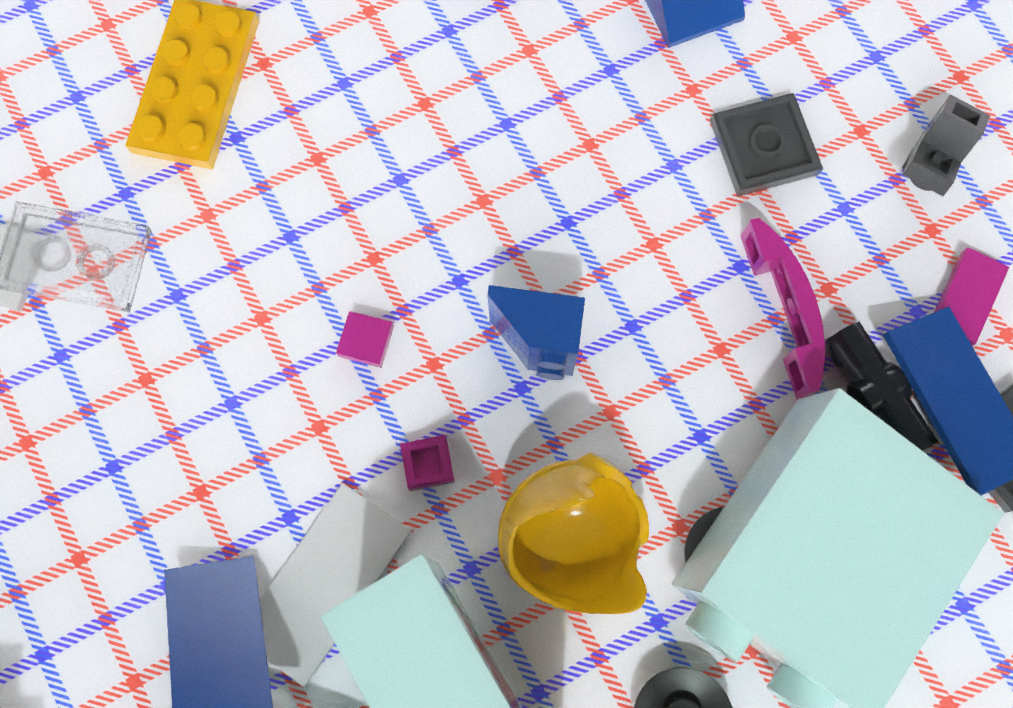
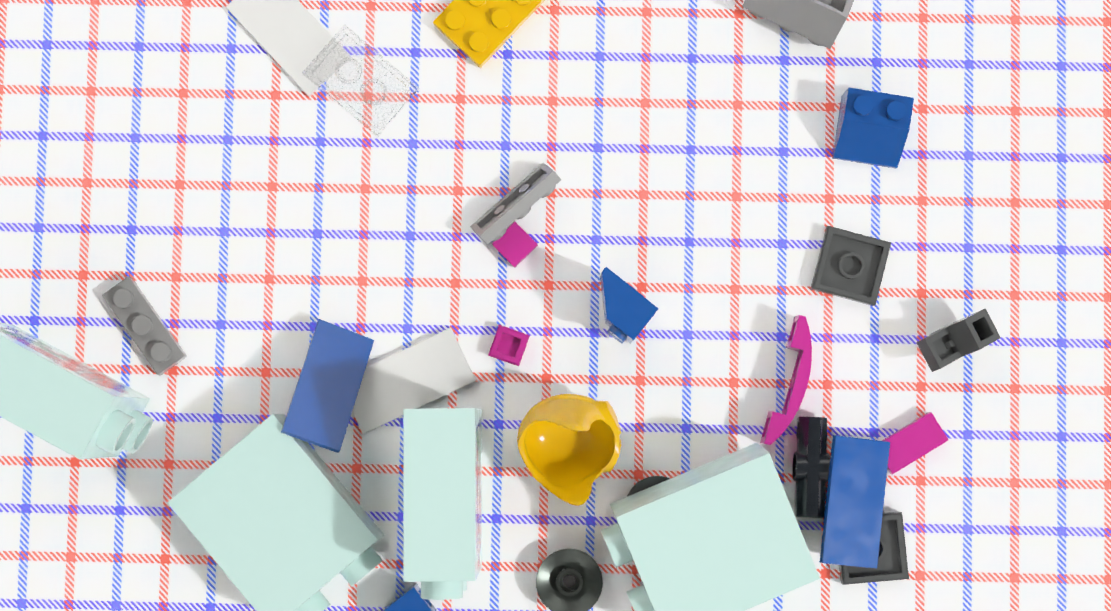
camera: 30 degrees right, 10 degrees up
none -> light grey plate [470,162,562,245]

